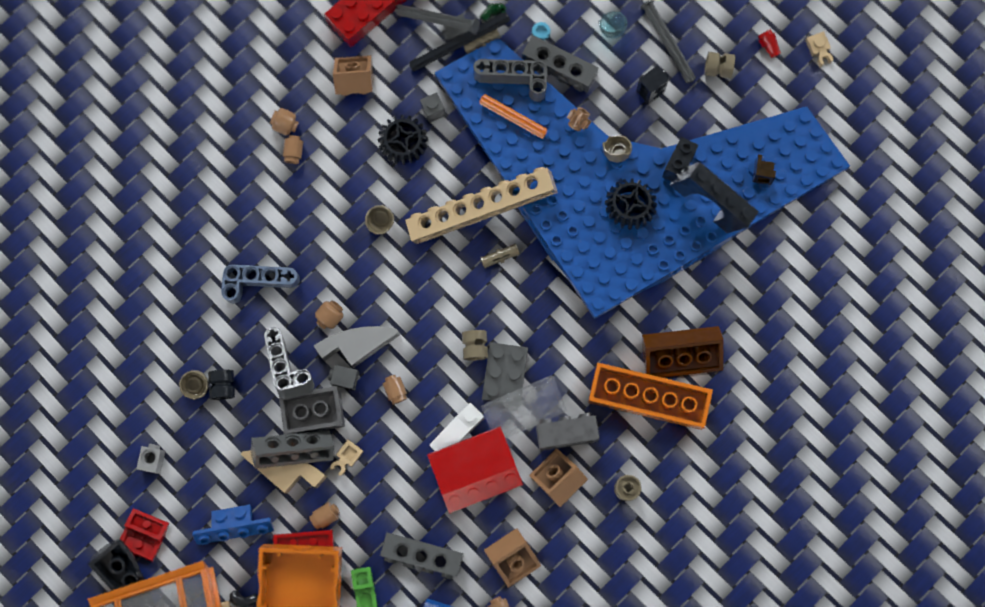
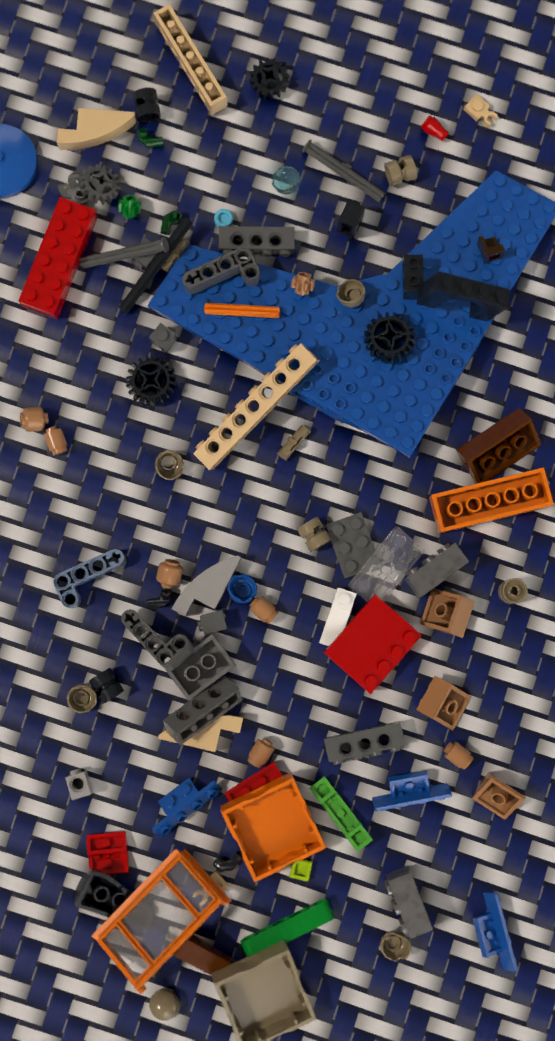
camera: 35 degrees left, 5 degrees up
tan plate [330,440,364,476] -> none
medium nougat slope [333,56,373,96] -> none
none -> black arm [147,588,173,608]
none -> blue hair [228,574,257,603]

